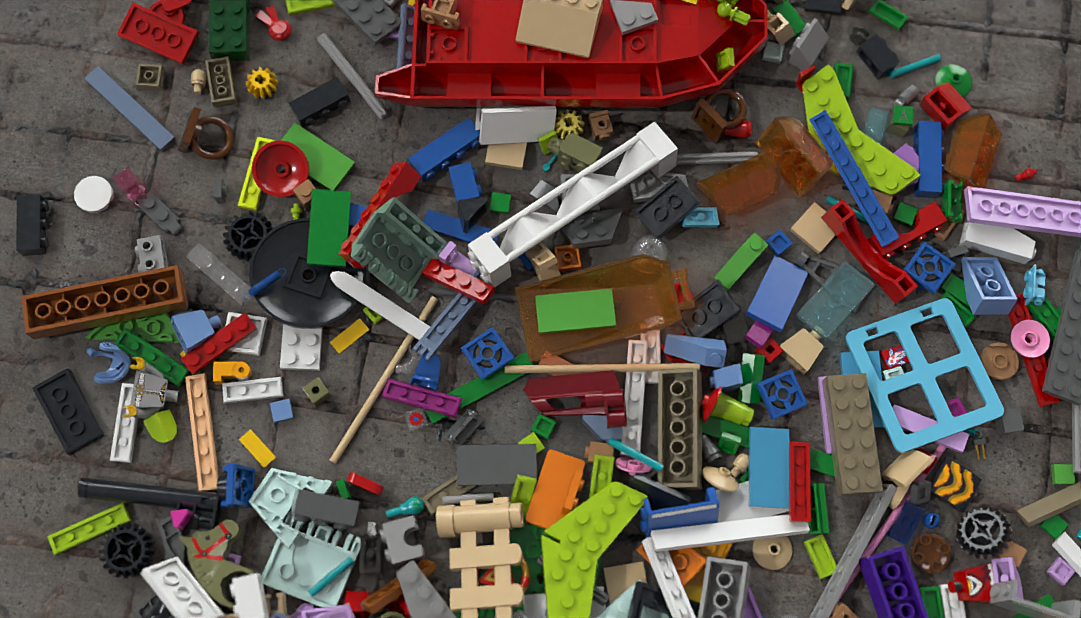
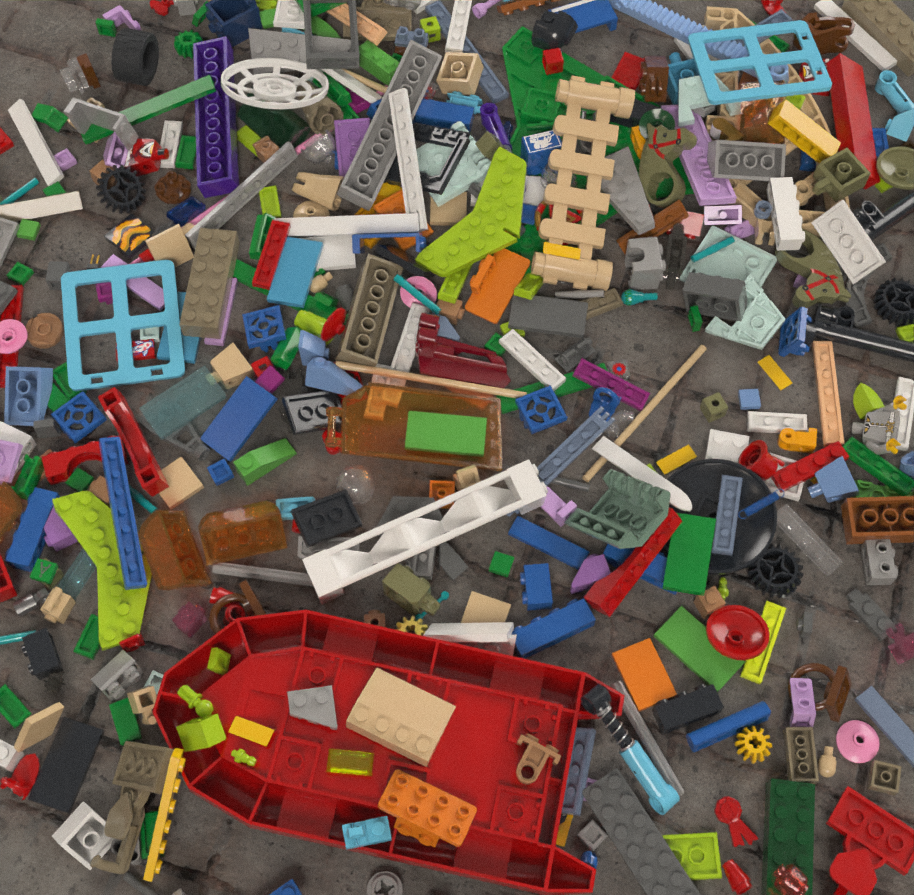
camera: 165 degrees left, 10 degrees down
dark pink slope [170,509,193,530] -> none
red beam [346,472,384,496] -> none
red plate [422,259,496,305] -> none
black slope [458,197,488,234] -> none
lime tile [538,130,558,155] -> none
tan dish [702,466,739,492] -> none
blue hinge [922,512,940,529] -> none
none -> green tile [6,262,34,286]
none -> tan brick [40,587,76,624]
none -> clear pink brick [172,602,207,639]
none -> red cone [223,604,245,625]
none -> tan piece [292,172,345,211]
none -> white tile [499,329,566,391]
none -> blue plate [521,203,537,225]
none -> yellow sticker [543,242,581,260]
none -> medium lavender slope [570,554,611,594]
none -> piece [580,684,680,815]
none -> orange tile [611,638,677,712]
none -> blue brick [686,701,771,753]
none -> sand blue tile [712,475,743,556]
none -> red hat [738,440,785,481]
none -> lavender bracket [790,678,816,727]
none -> bright pink dish [836,720,879,763]

